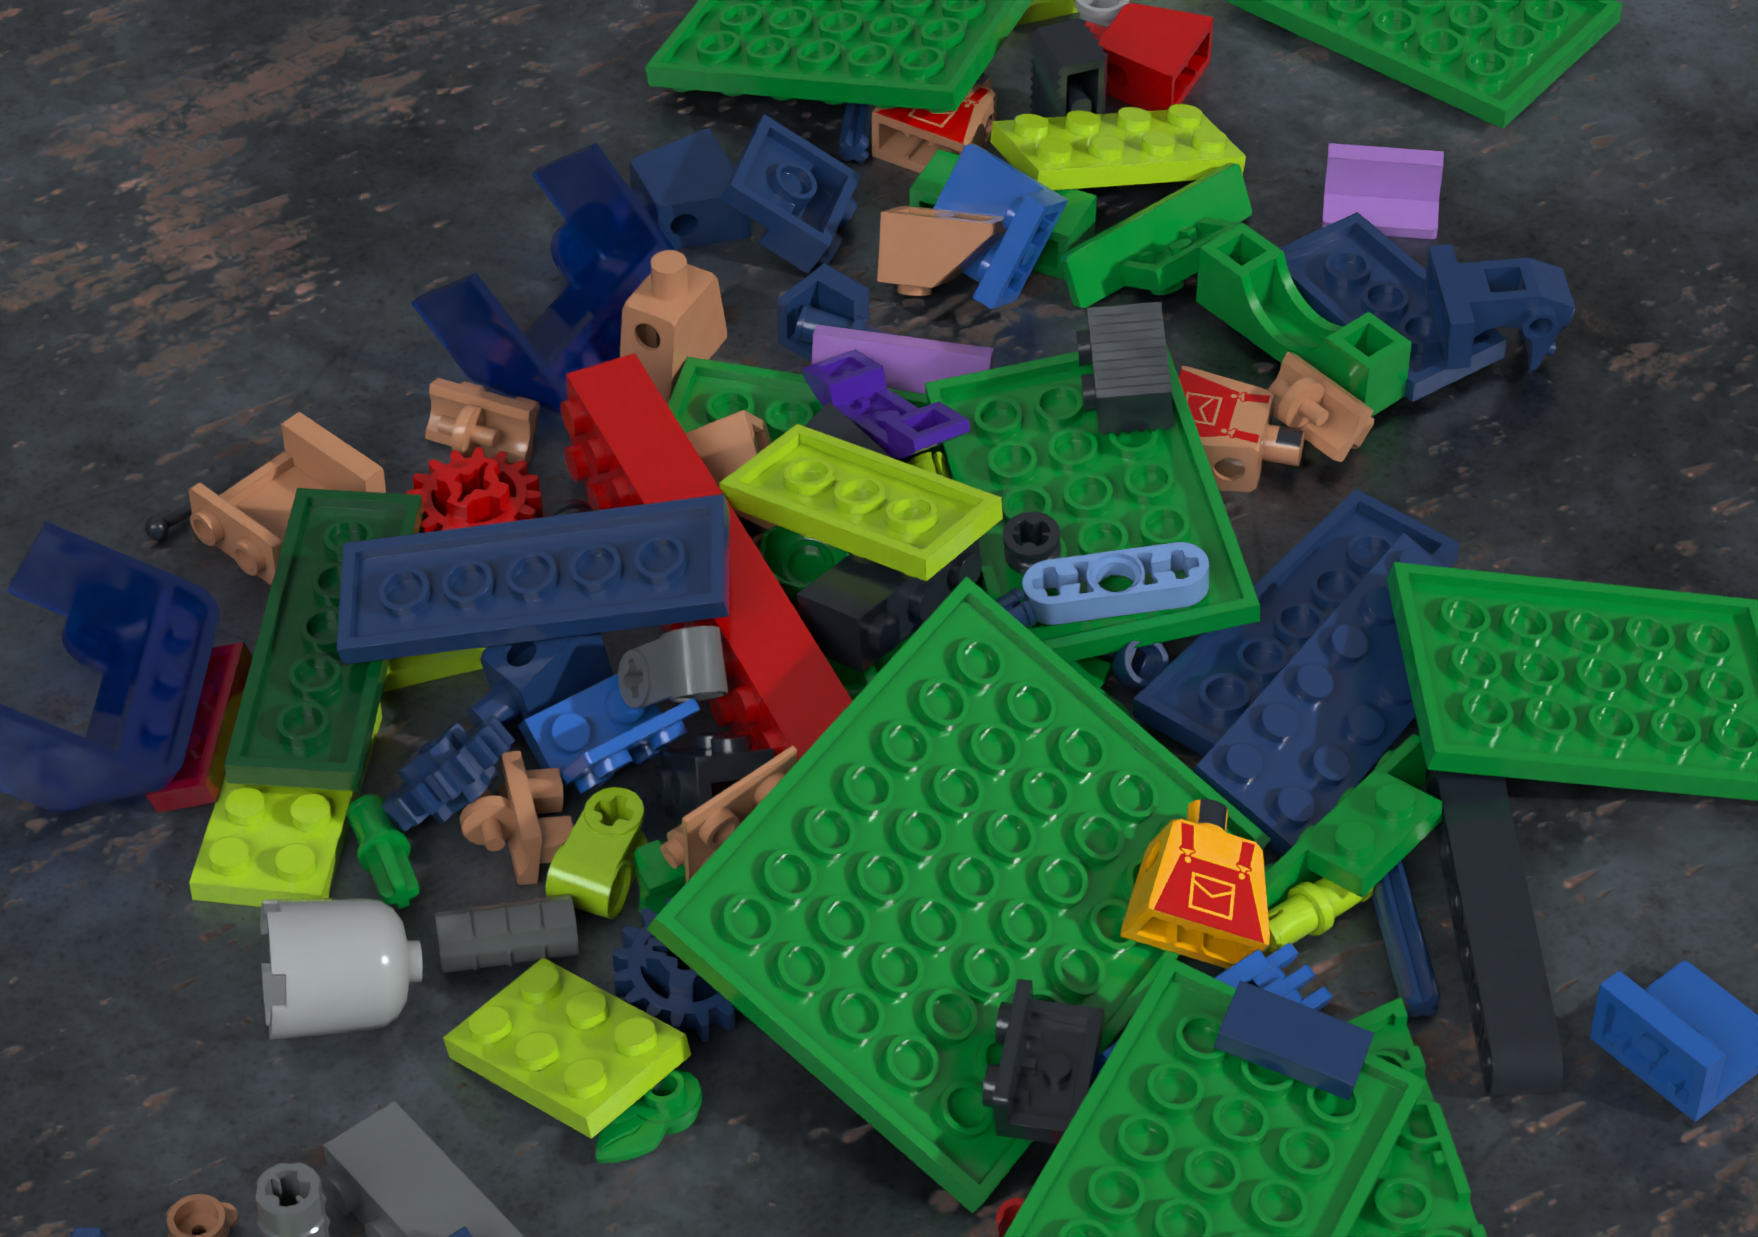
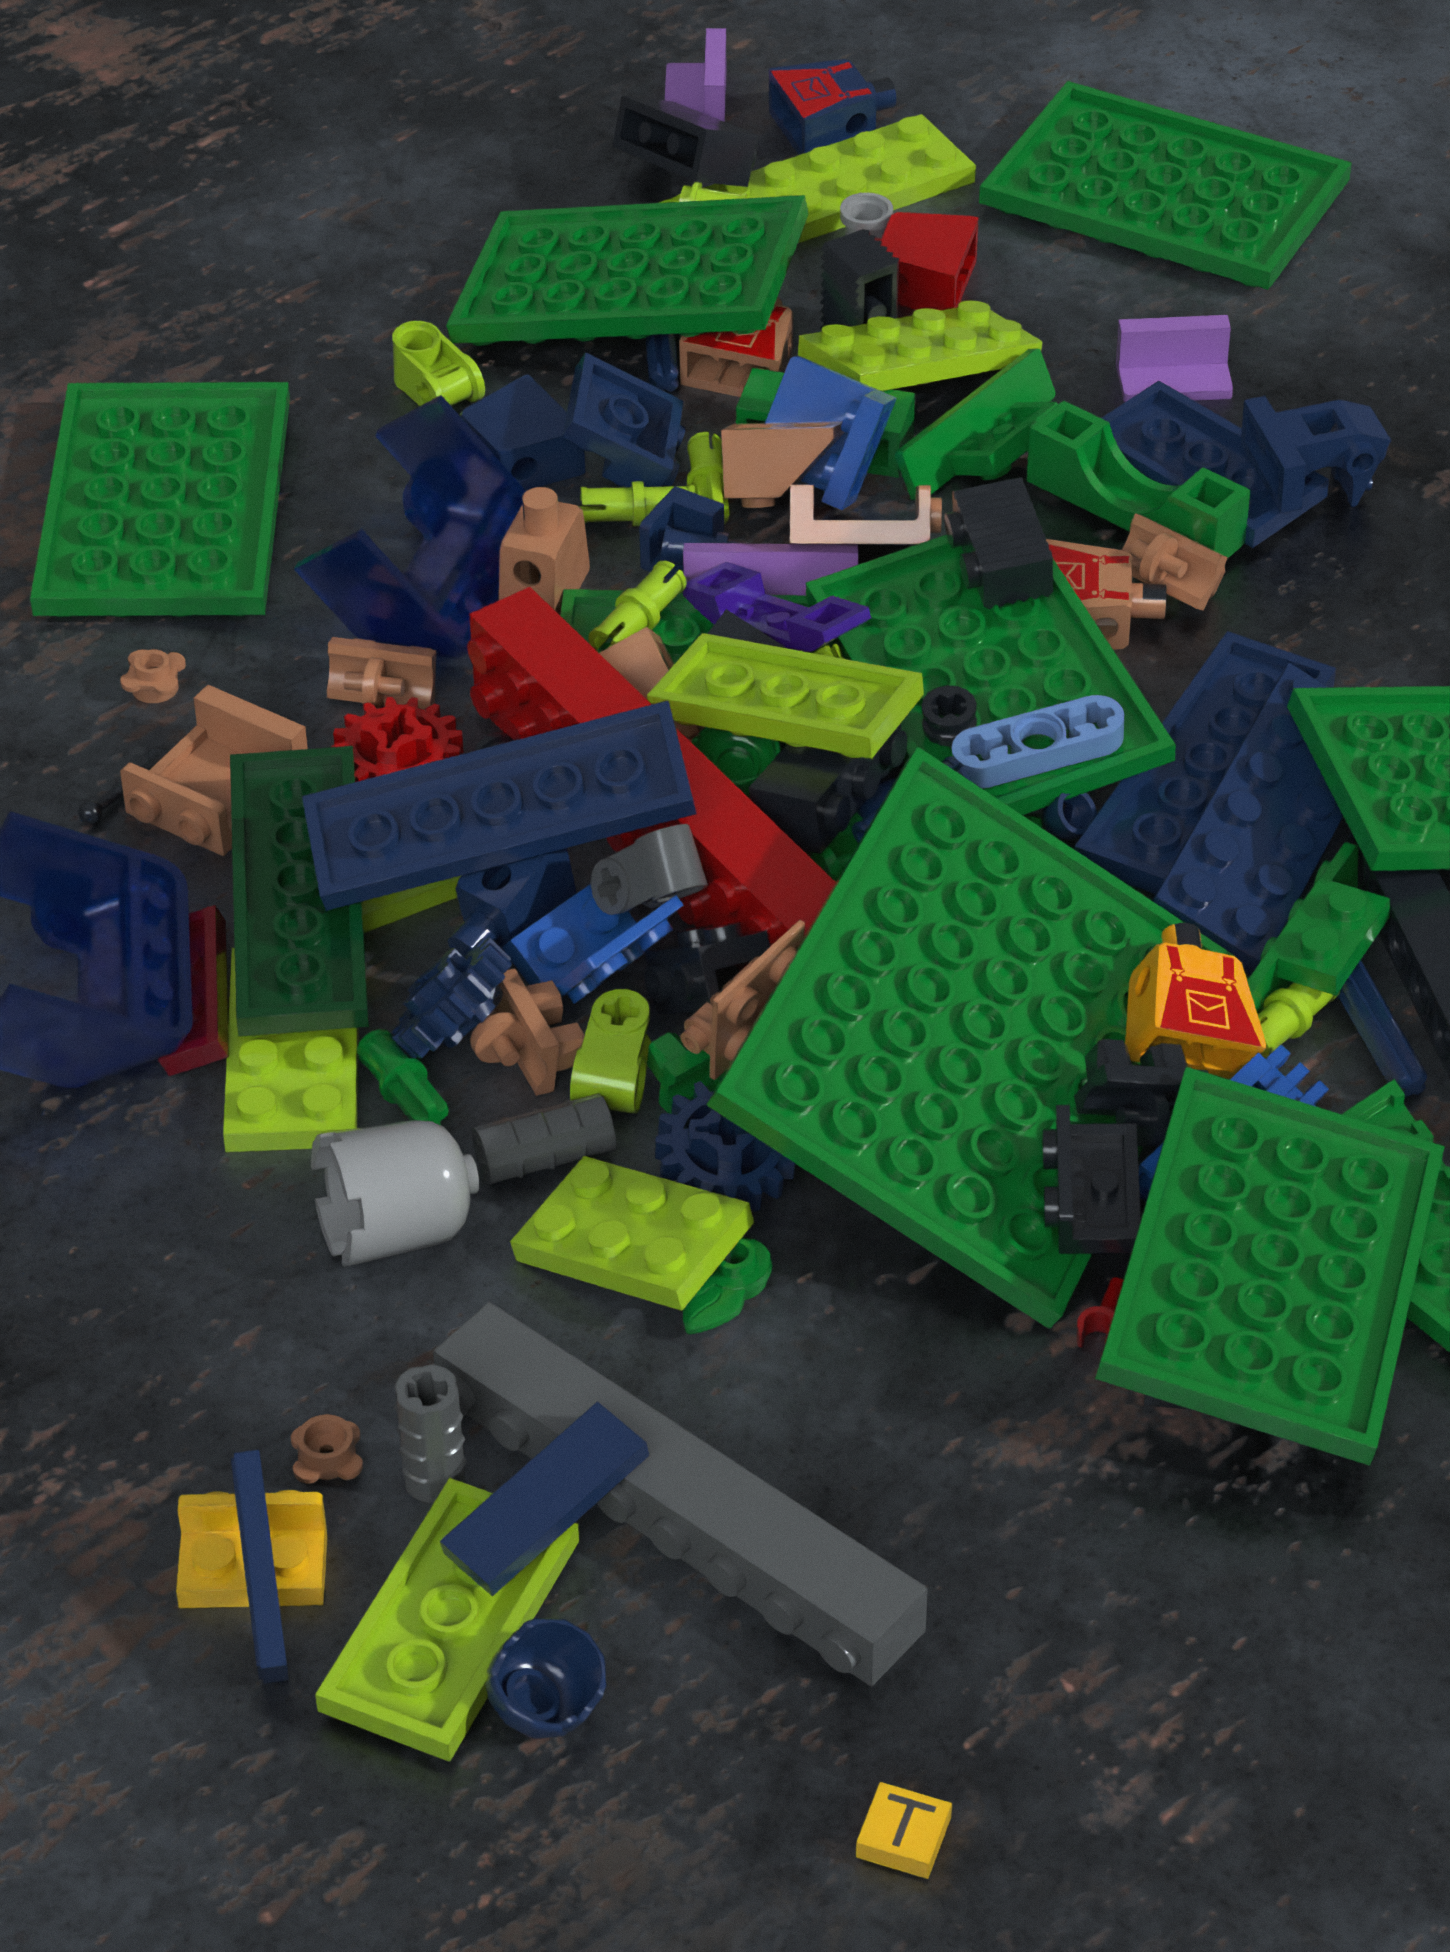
camera: 10 degrees left, 0 degrees up
dark blue tile [1214,980,1375,1100] -> none
none -> green plate [30,382,290,617]
none -> nougat plate [120,649,186,703]
none -> lime piece [392,321,485,420]
none -> lime pin [580,481,695,527]
none -> lime pin [588,560,687,651]
none -> lime axle [686,432,730,525]
none -> panel [790,485,942,545]
none -> black hips [1074,1039,1209,1147]

